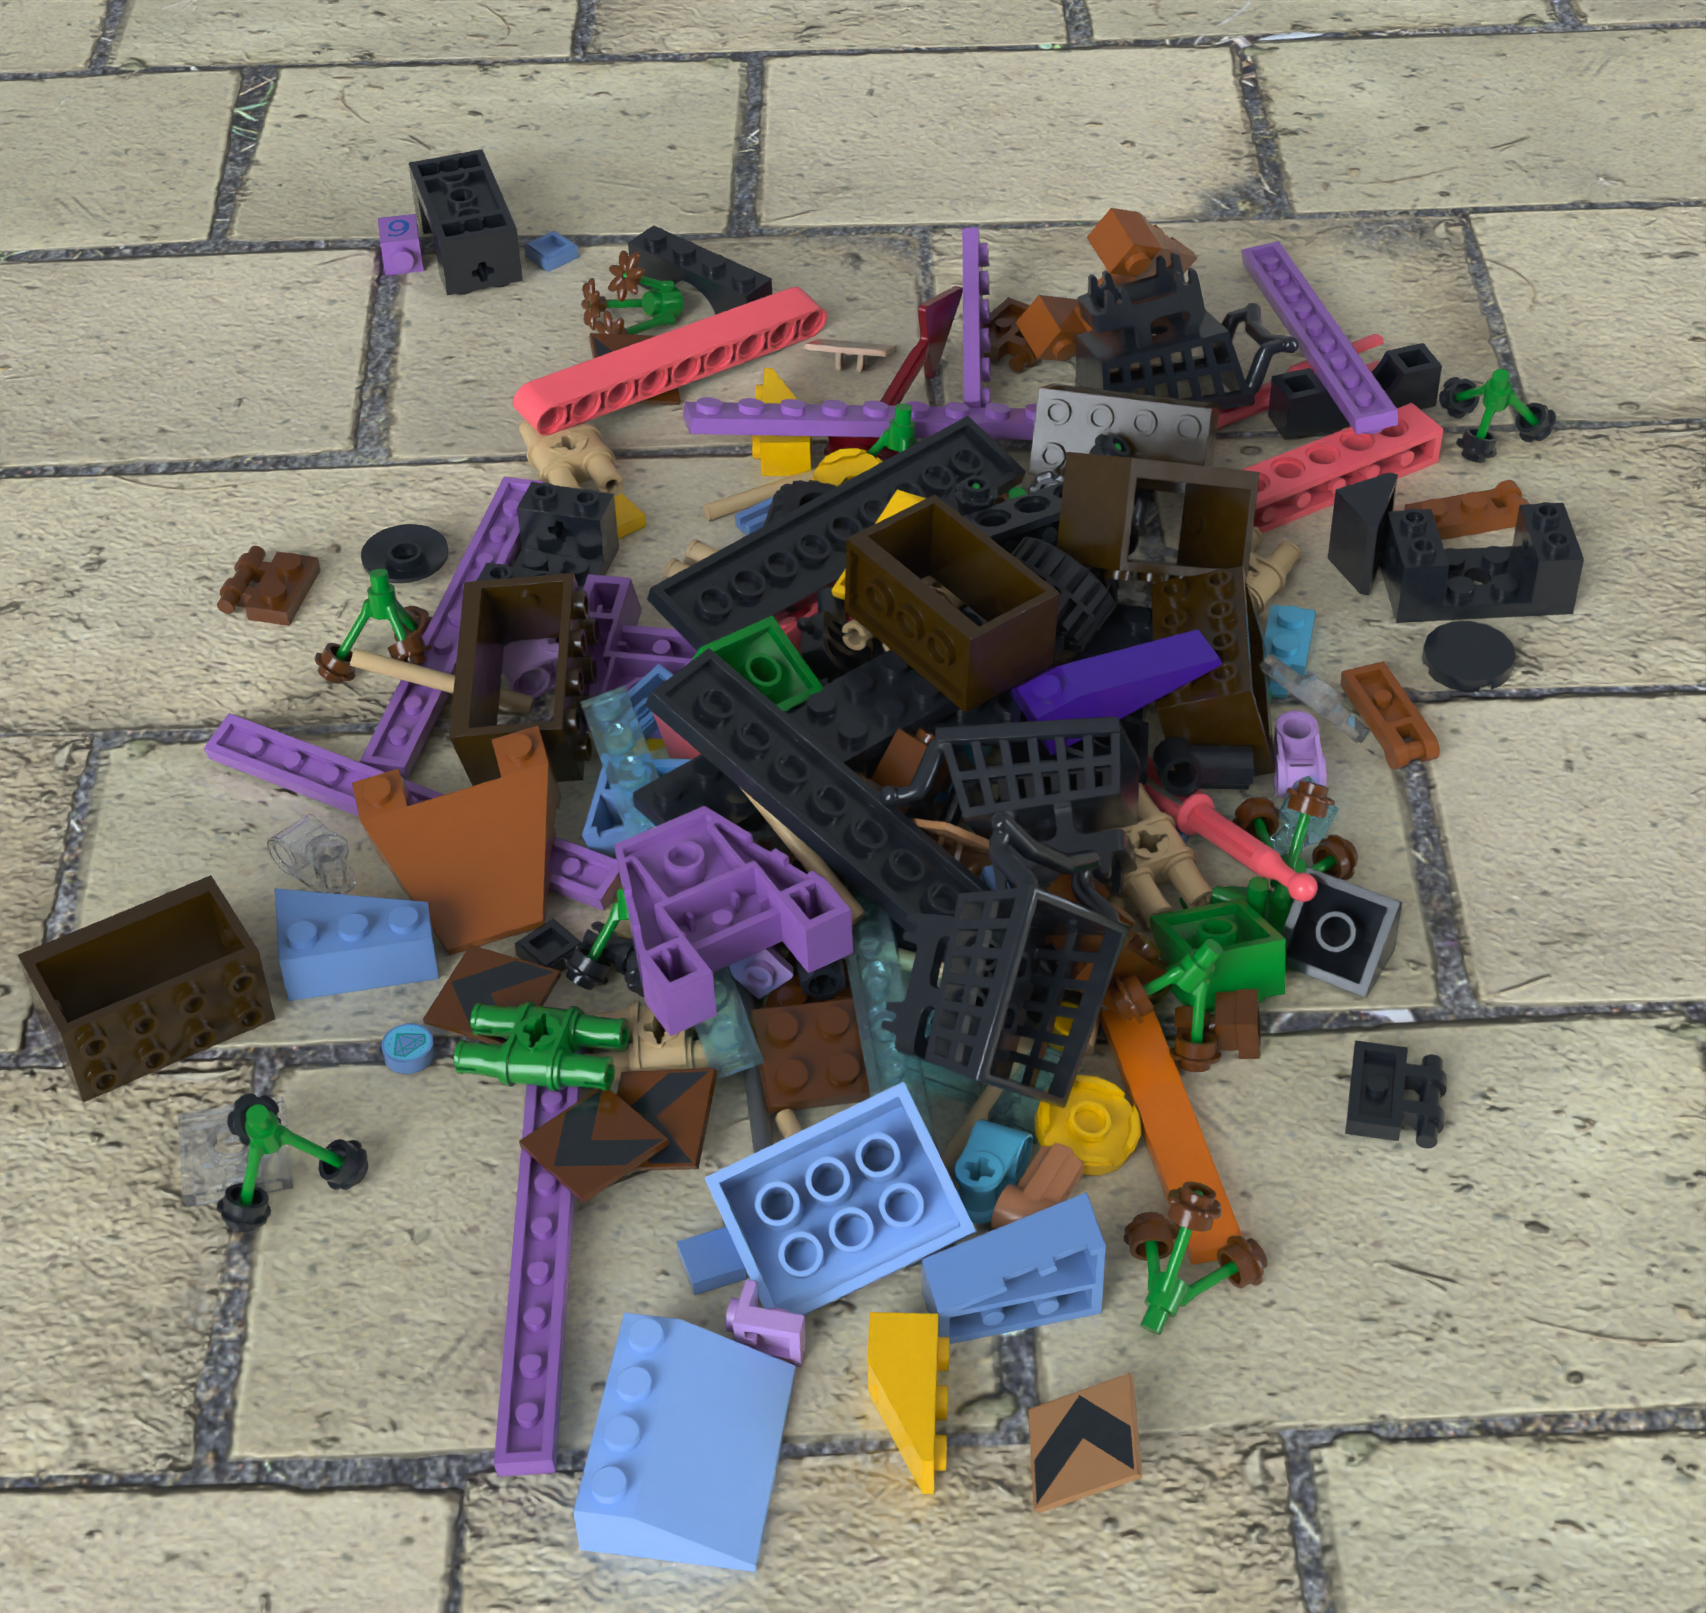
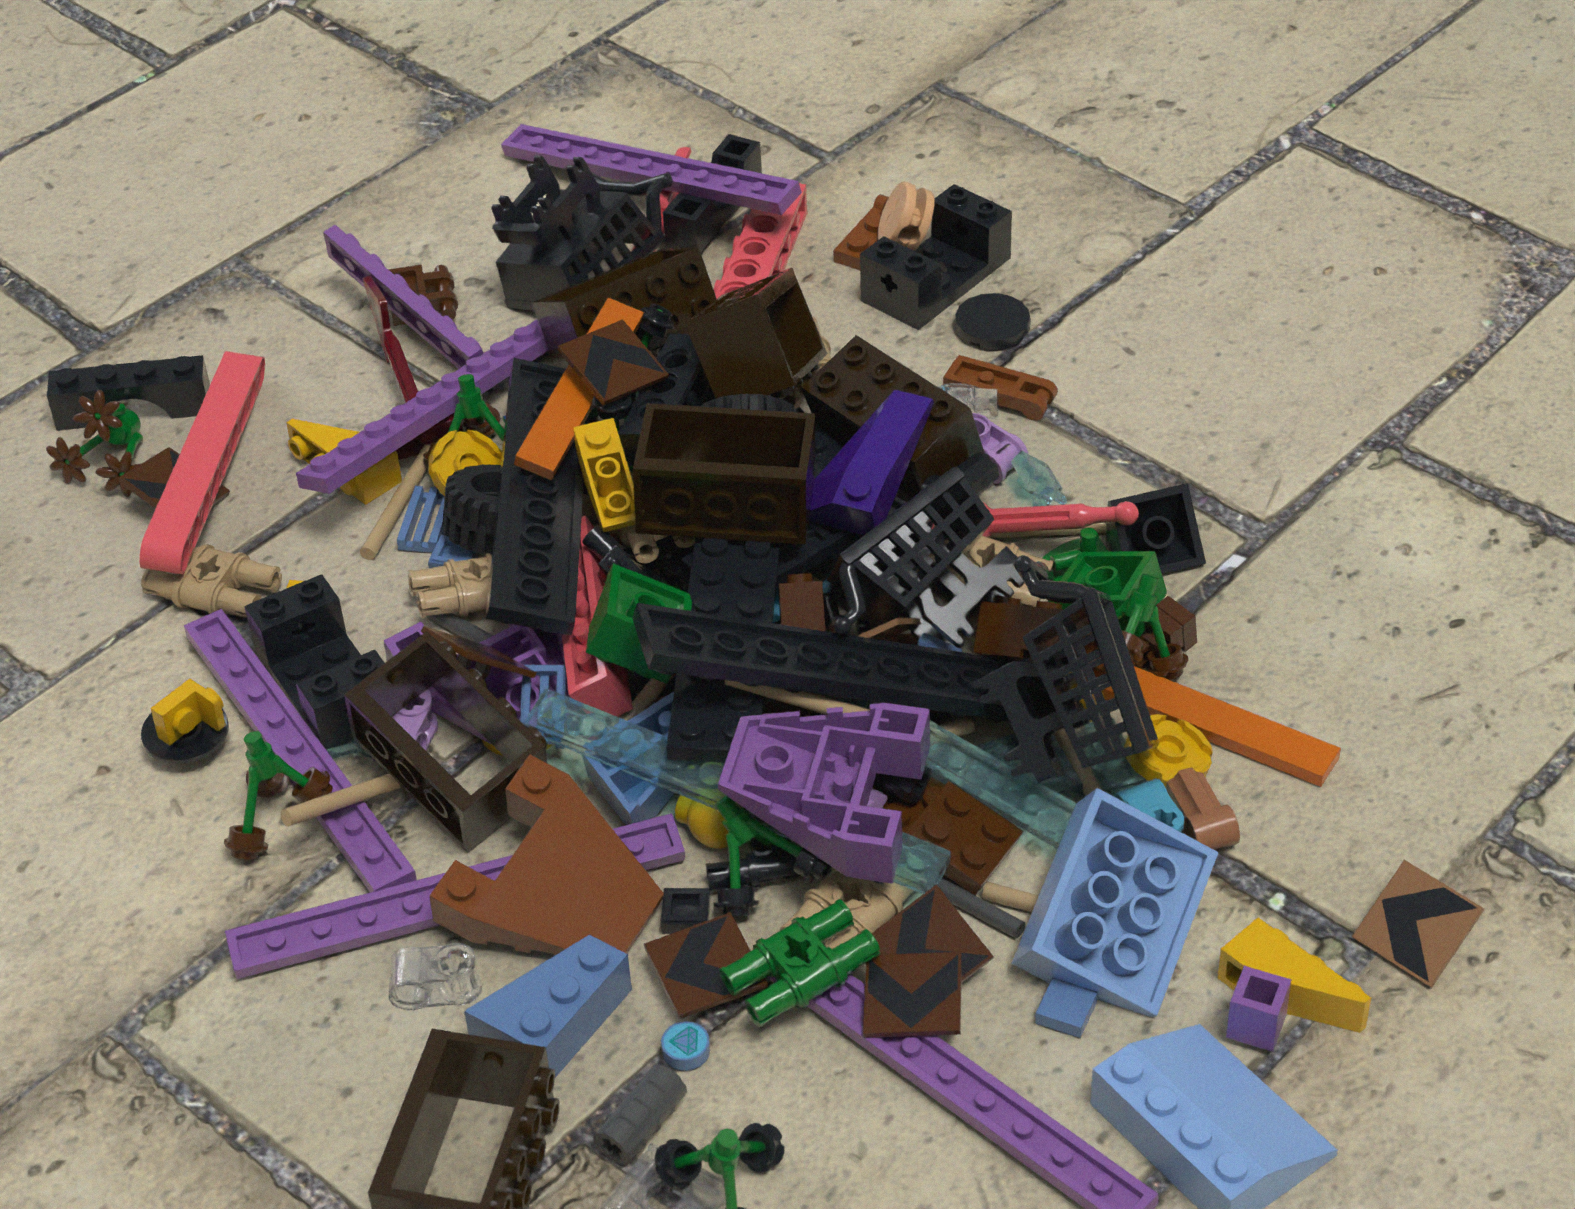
camera: 45 degrees left, 0 degrees up
reddish brown plate [217,546,321,626] -> none
lavender bracket [726,1279,806,1367] -> none
medium nougat piece [805,339,897,372] -> none
medium blue wedge [922,1192,1106,1344] -> none
dark orange wedge [1016,208,1197,361] -> none
plant [1123,1182,1268,1335] -> none
reddish brown plant [1232,780,1358,909] -> none
black slope [1328,473,1398,596] -> none
black plate [1345,1040,1447,1149] -> none
black plant [1439,369,1557,463] -> none
none -> yellow bracket [150,678,226,746]
none -> reddish brown piece [421,626,537,680]
none -> orange tile [514,298,644,480]
none -> reddish brown piece [557,320,669,406]
none -> dark grey axle [593,1065,687,1165]
none -> light nougat head [878,181,935,251]
none -> medium lavender brick [1226,966,1291,1052]

